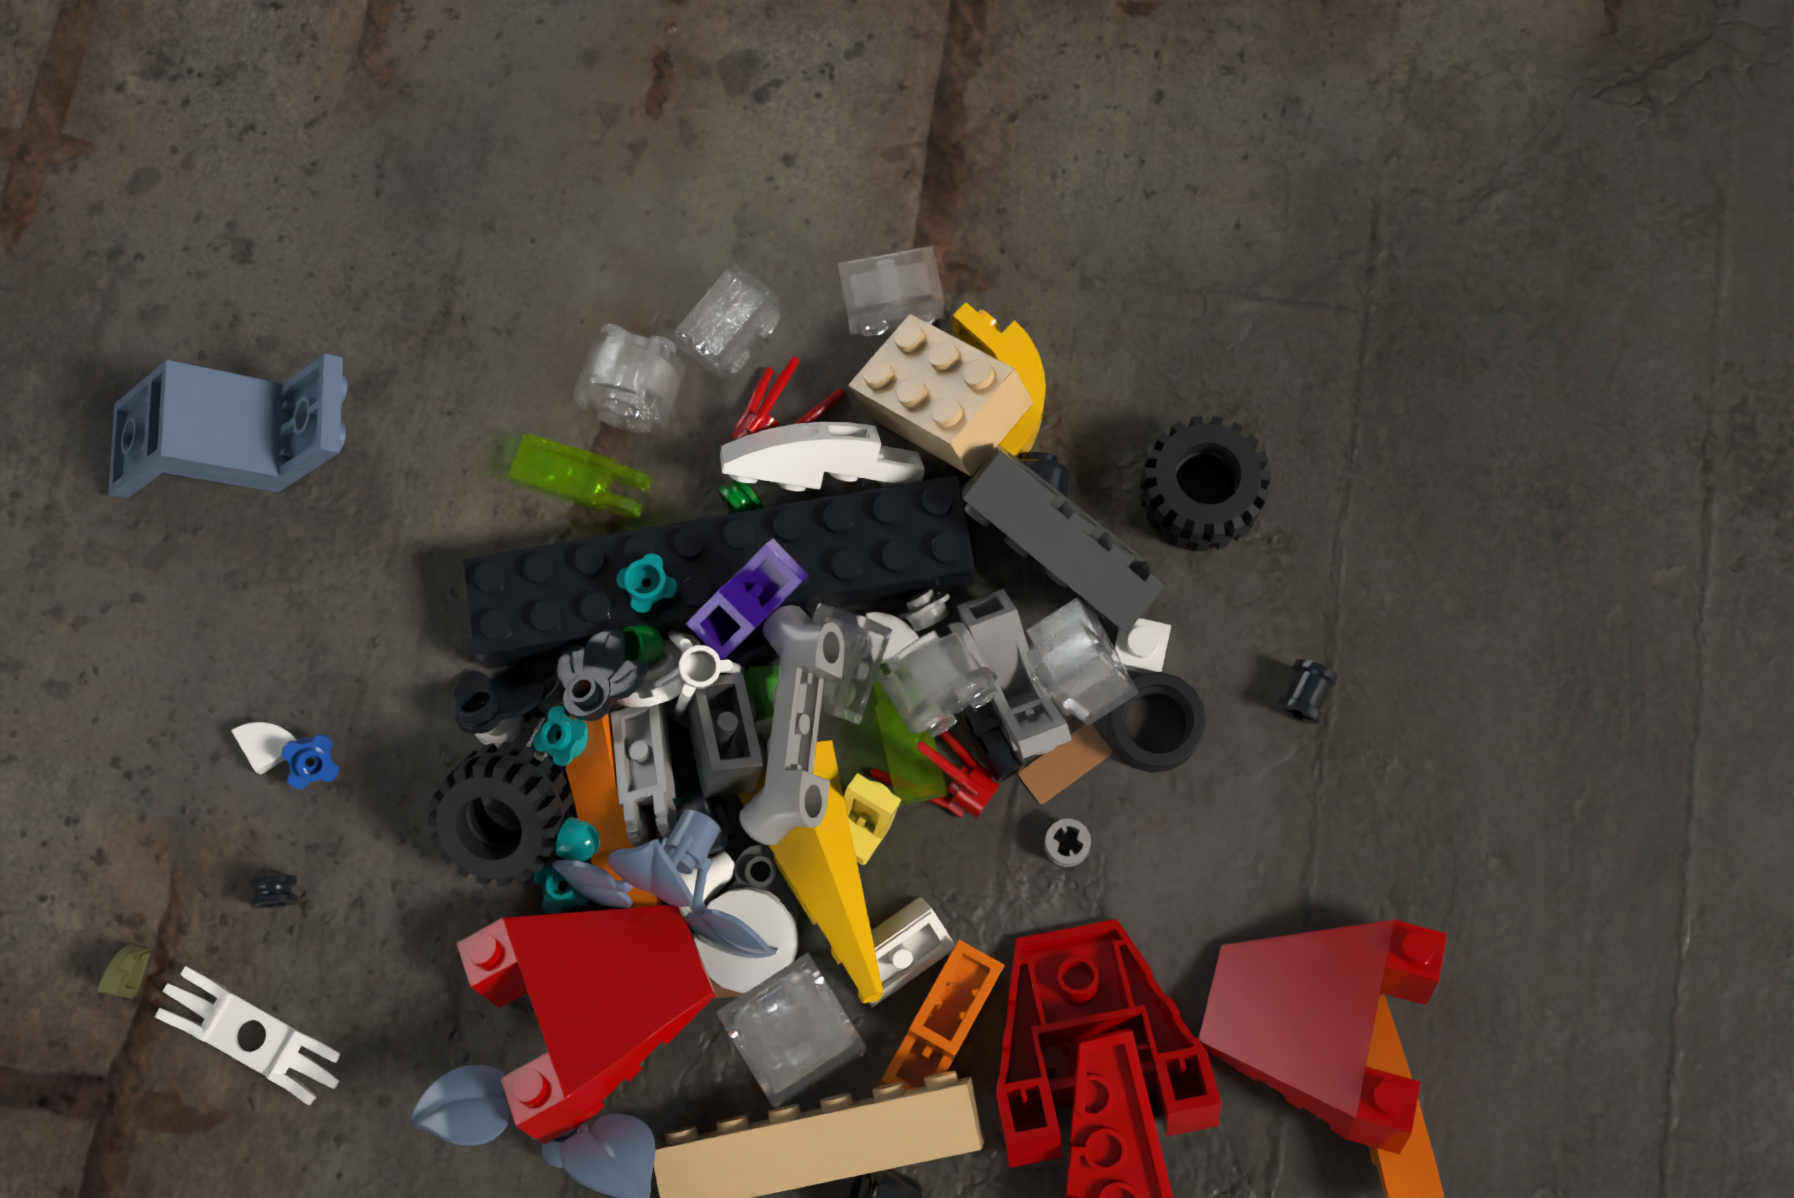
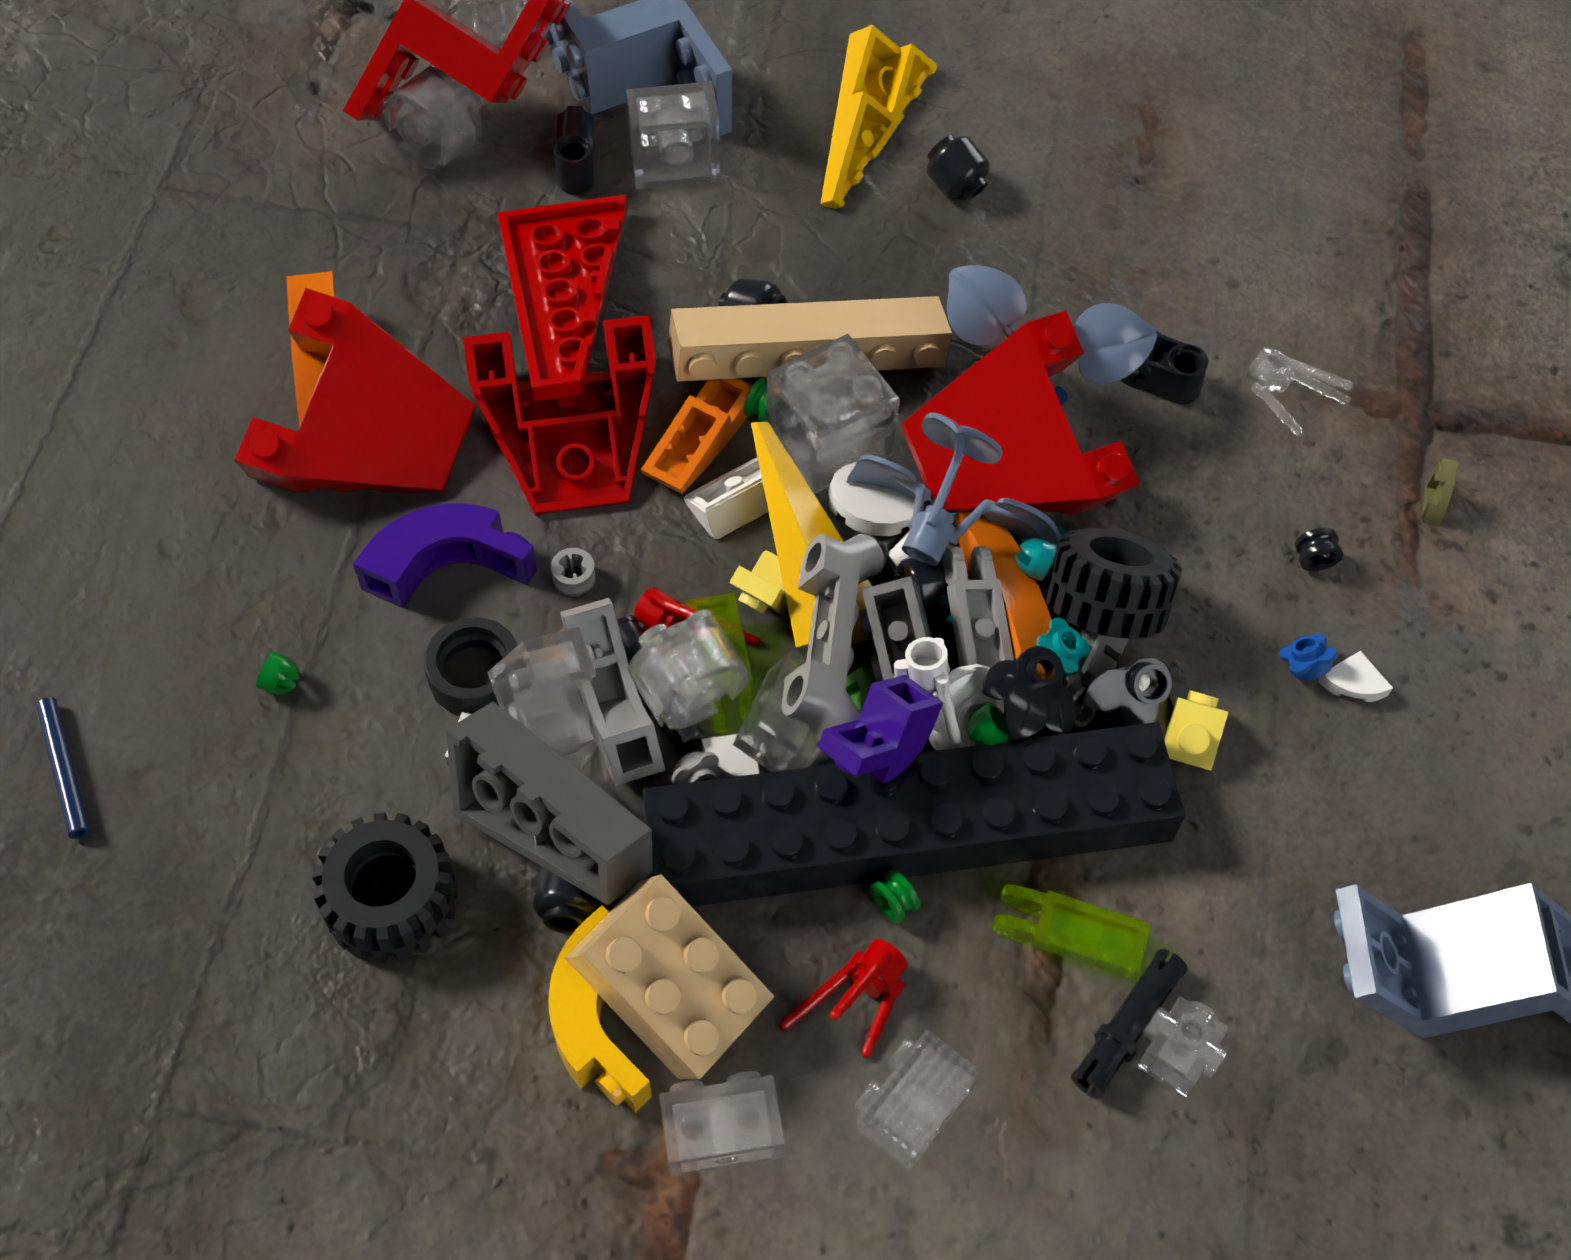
camera: 175 degrees right, 15 degrees down
white piece [154,966,340,1105] -> none
clear brick [574,324,685,433] -> none
teal plate [617,553,677,613] -> none
white slope [720,422,925,491] -> none
black bush [1276,659,1338,724] -> none
none -> dark blue piece [36,697,90,839]
none -> green hinge [256,651,300,695]
none -> dark purple arch [353,503,537,608]
none -> green bush [744,377,784,423]
none -> black pin [1071,949,1188,1098]
none -> black piece [1120,331,1209,404]
none -> clear brick [1136,996,1229,1098]
none -> light yellow bracket [1164,690,1228,771]
none -> clear plant [1247,347,1354,436]

